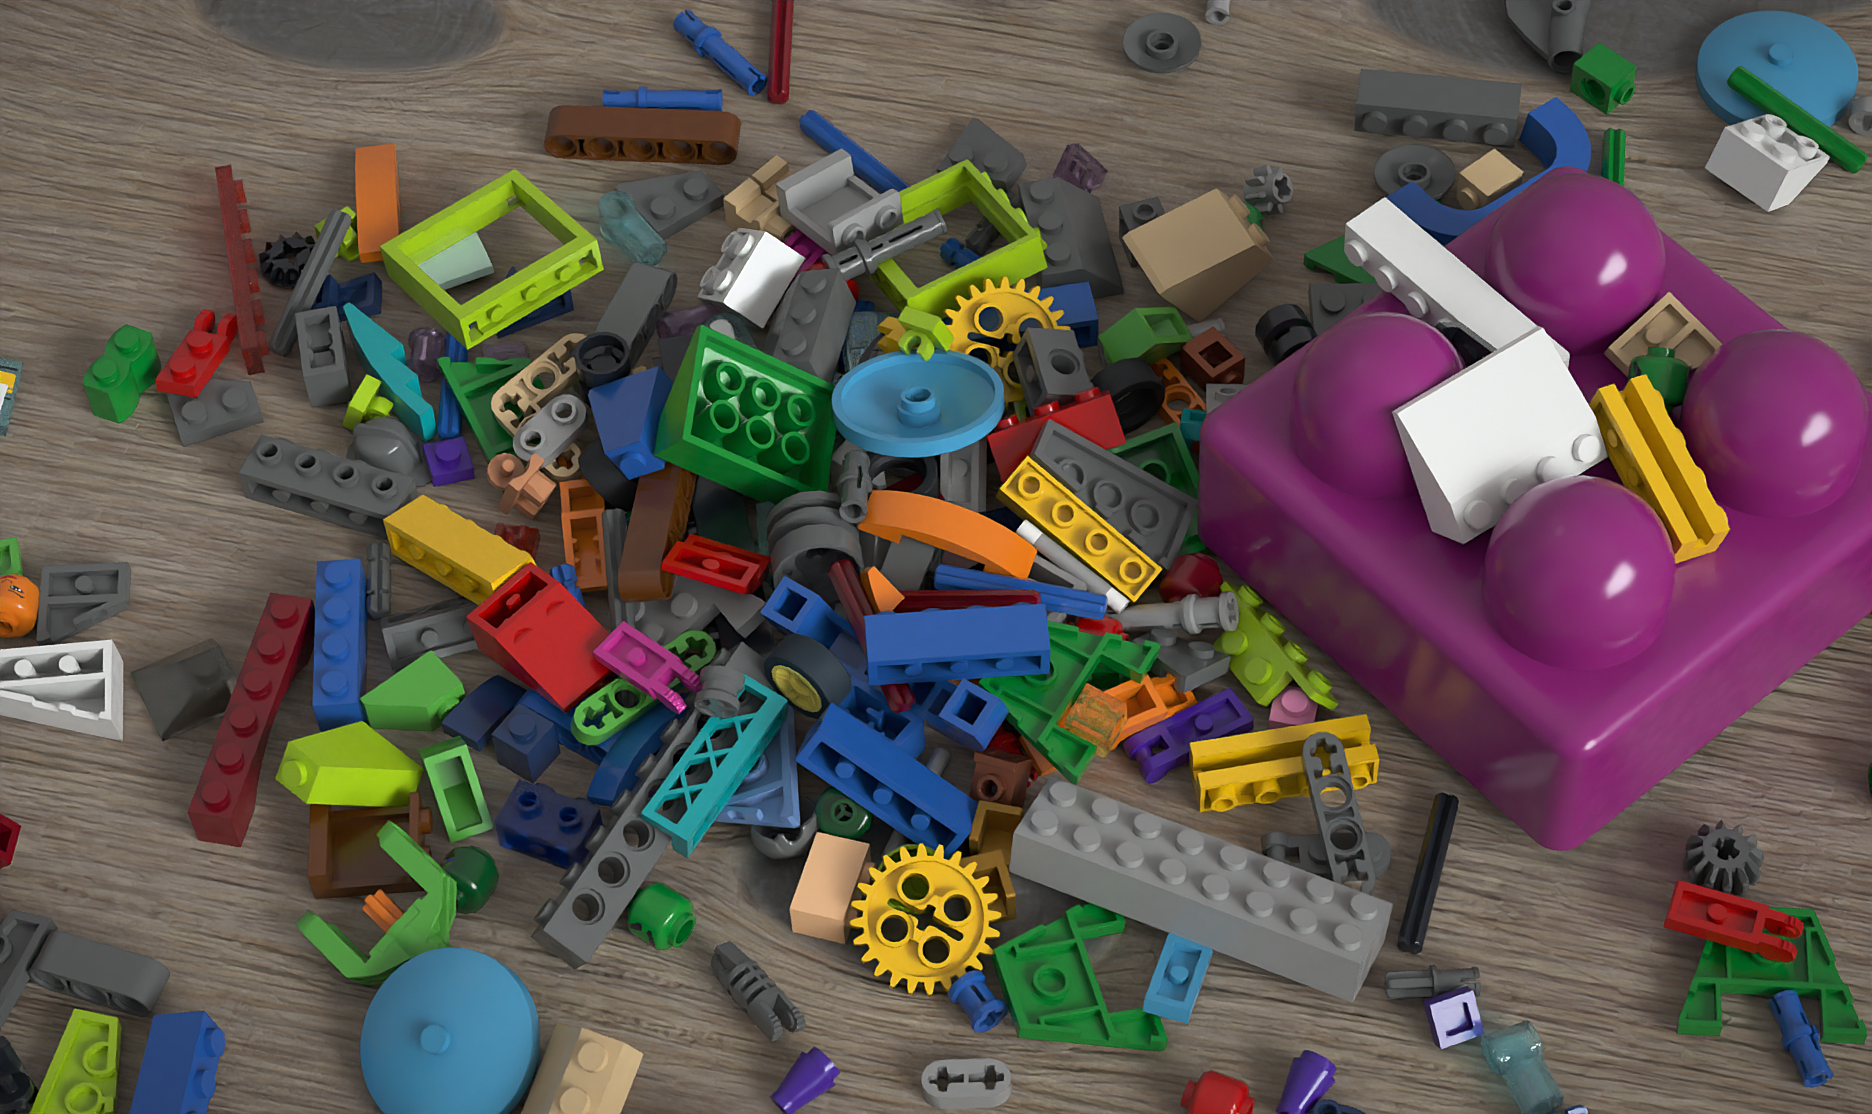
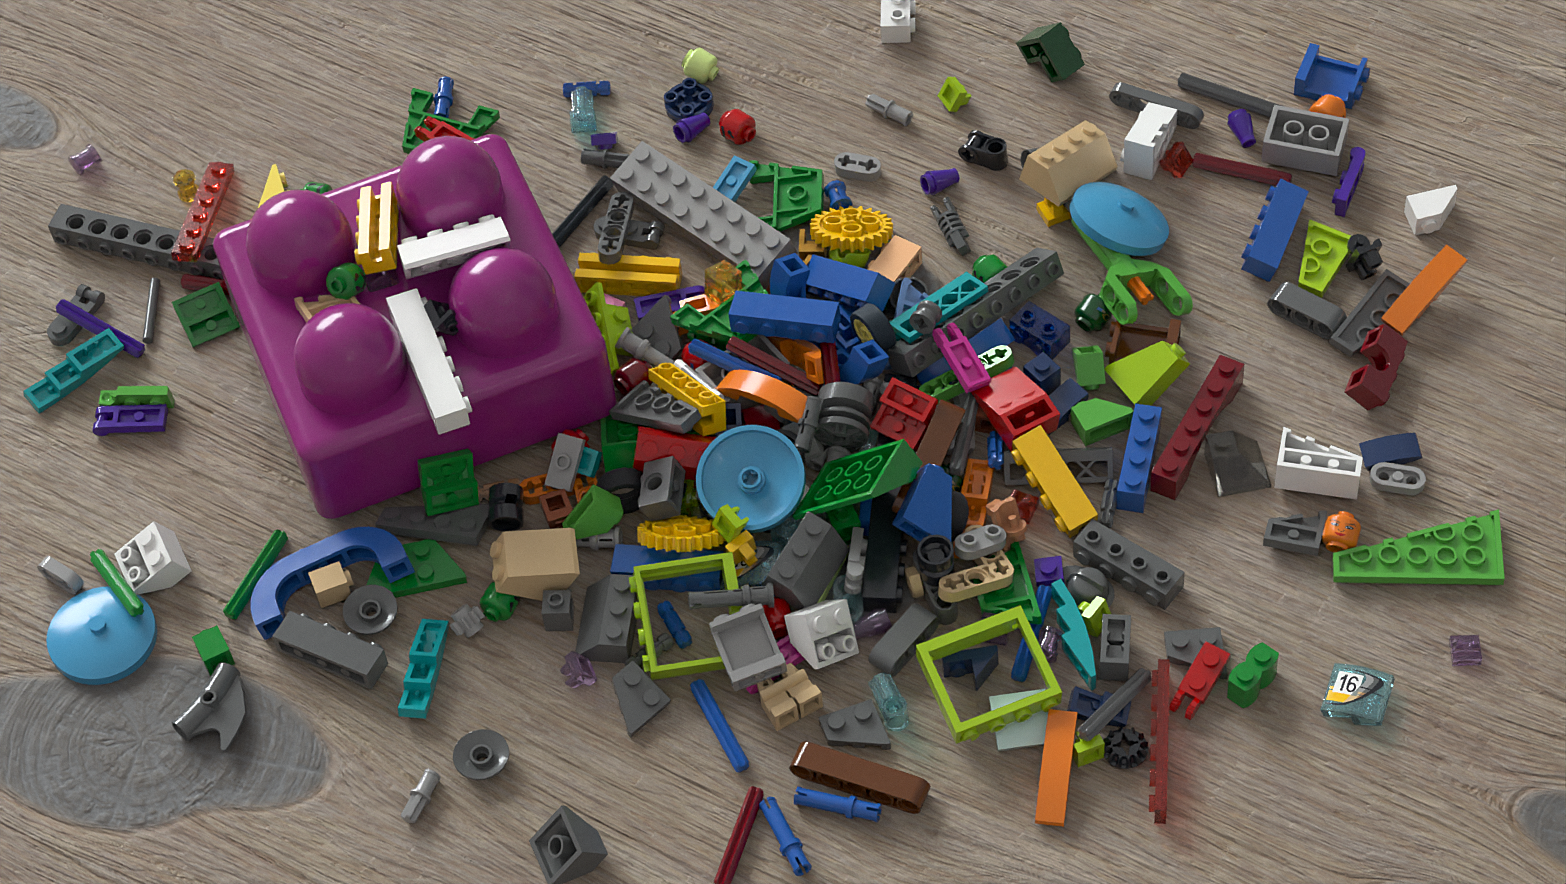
camera: 160 degrees left, 0 degrees up
none -> teal slope [398,619,449,719]

